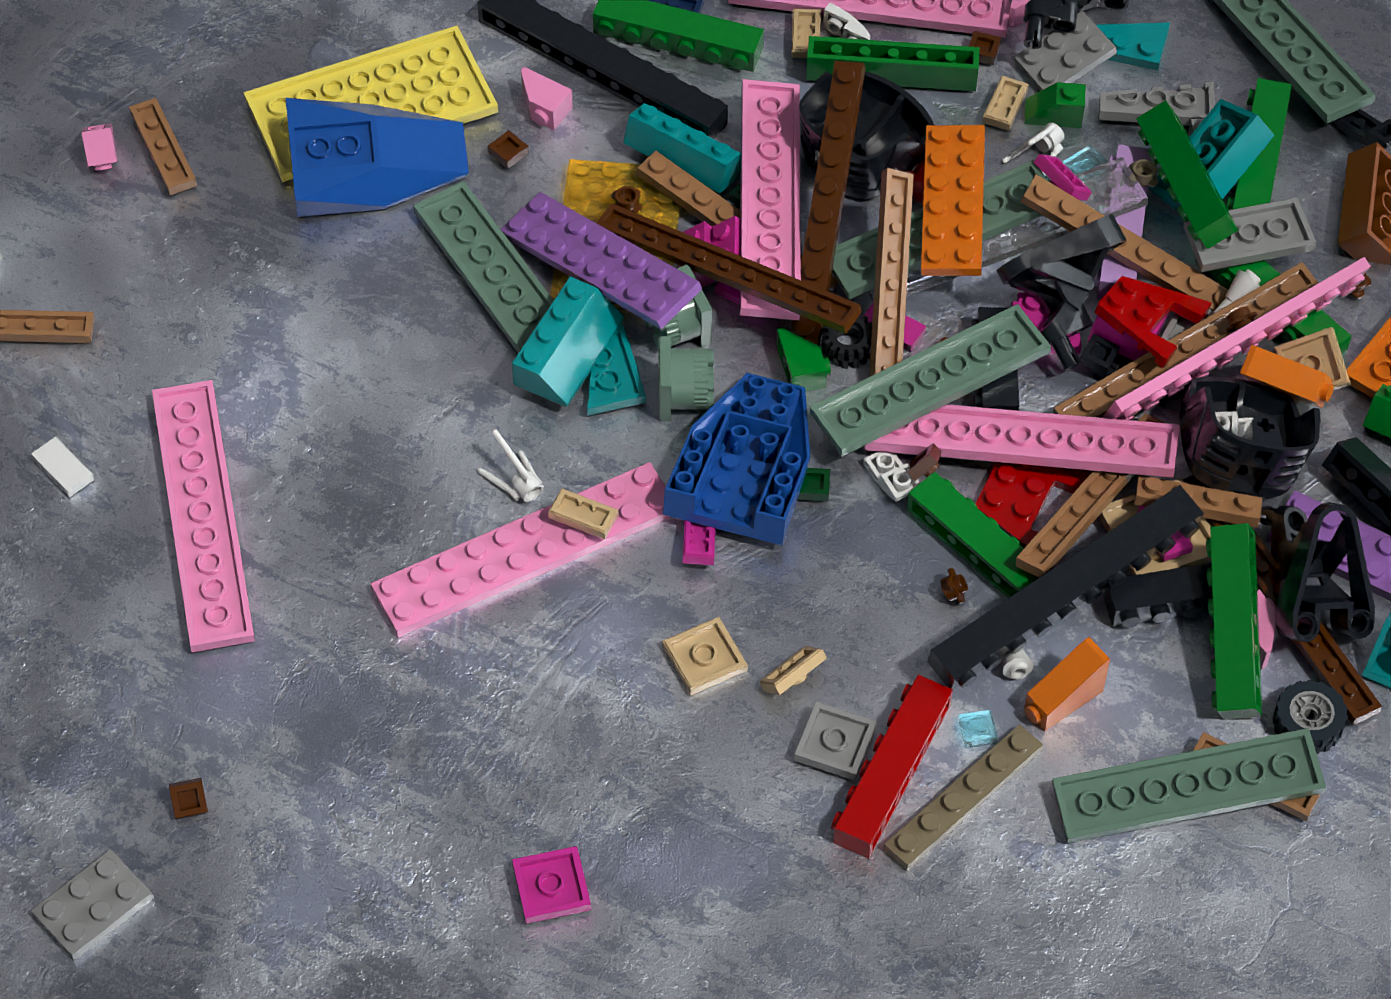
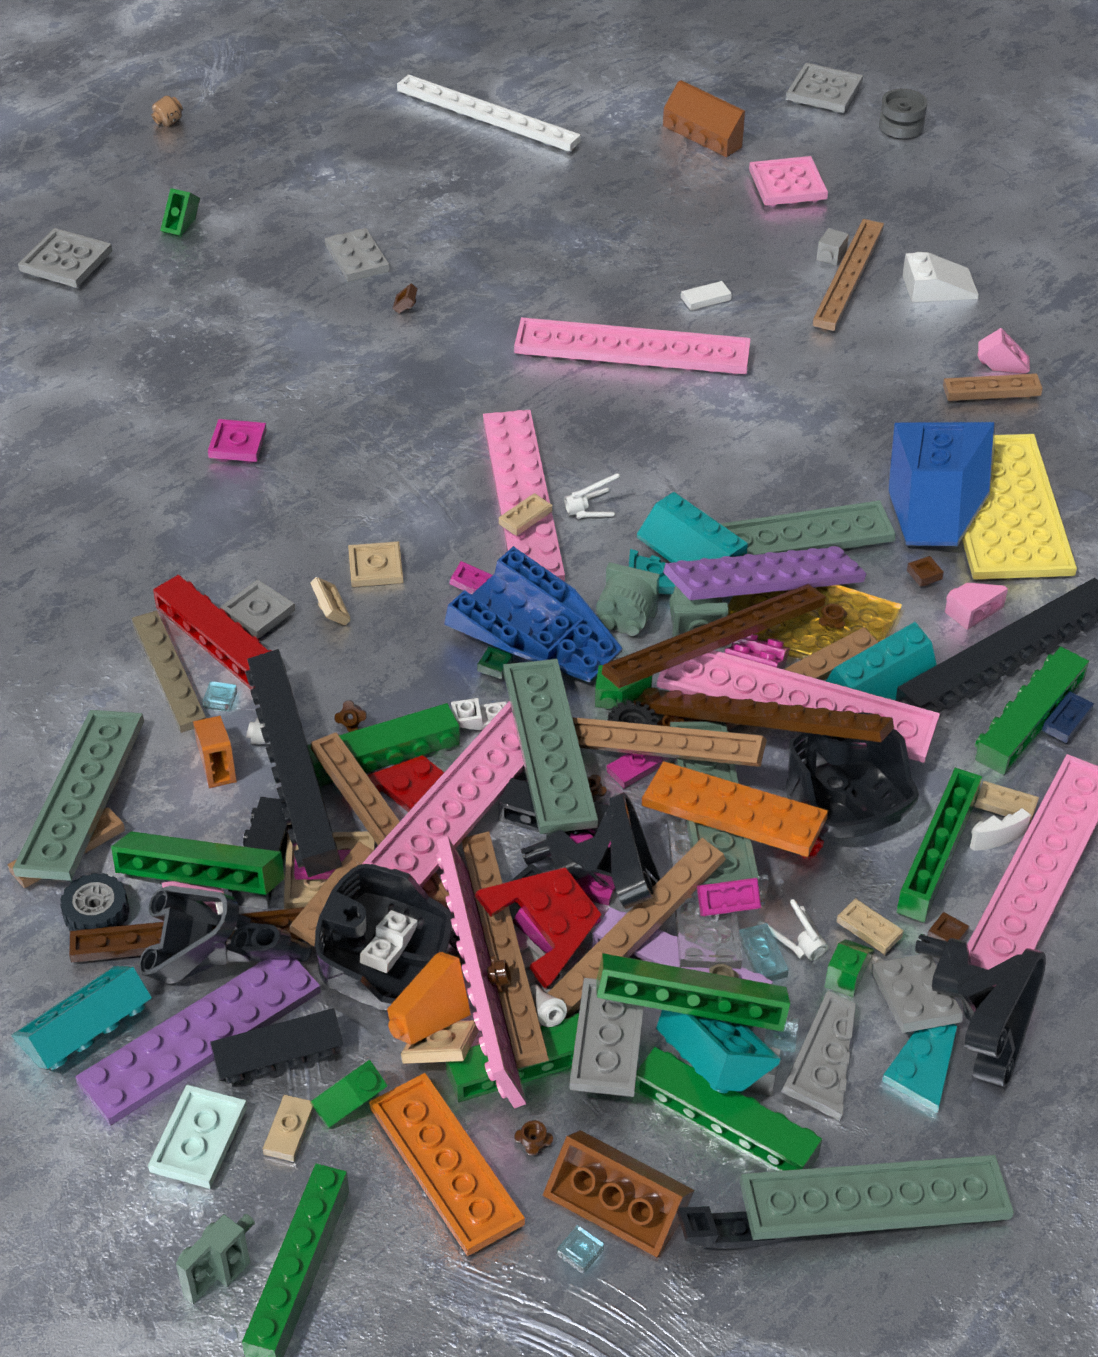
camera: 110 degrees right, 10 degrees down
reddish brown plate [907,443,942,481] -> none

